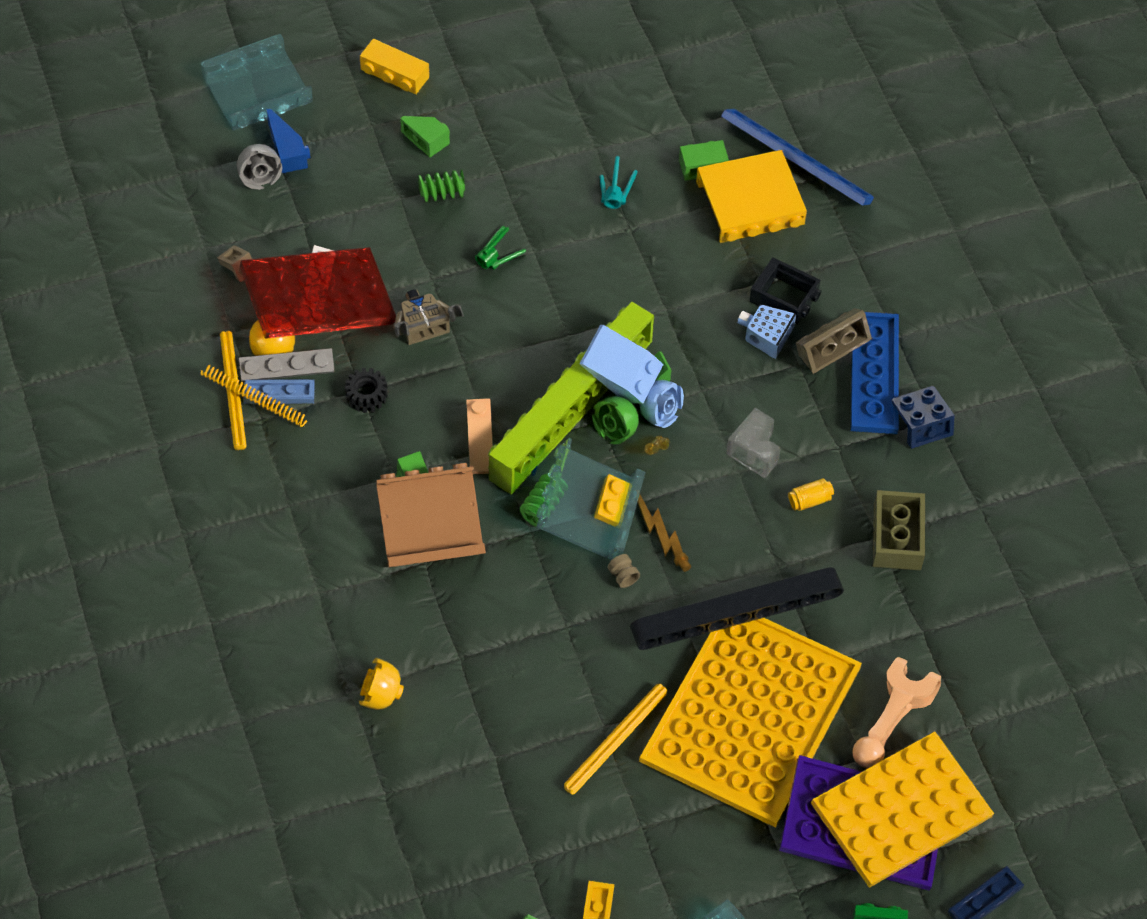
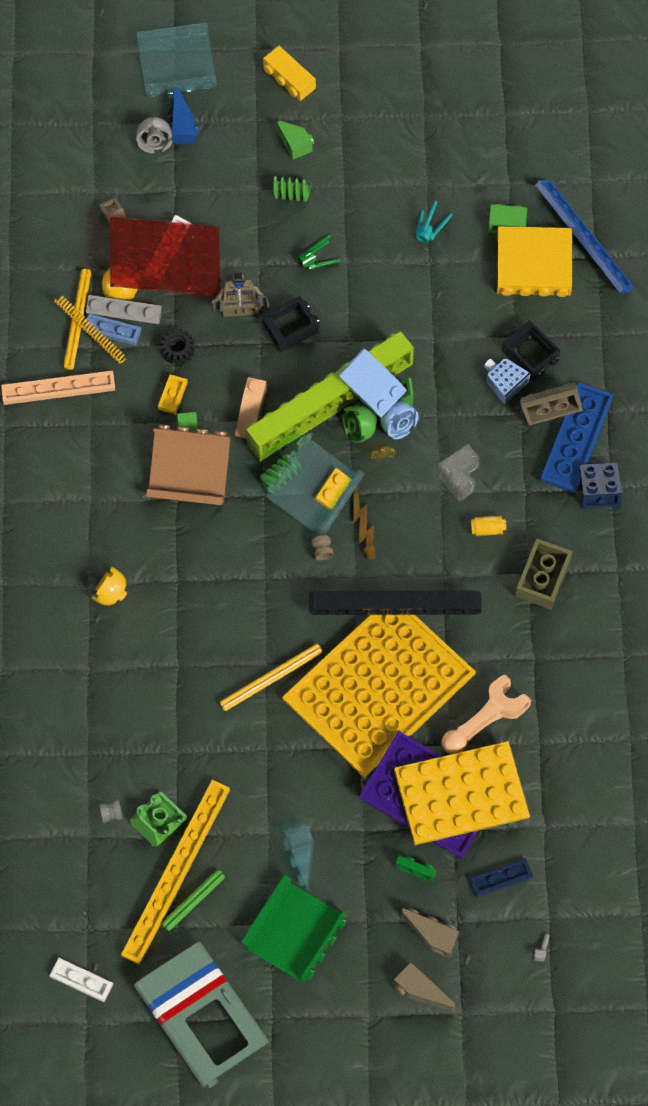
camera: 20 degrees right, 10 degrees up
none -> light nougat plate [1,371,116,405]
none -> yellow plate [158,374,188,415]
none -> black window [262,296,320,353]

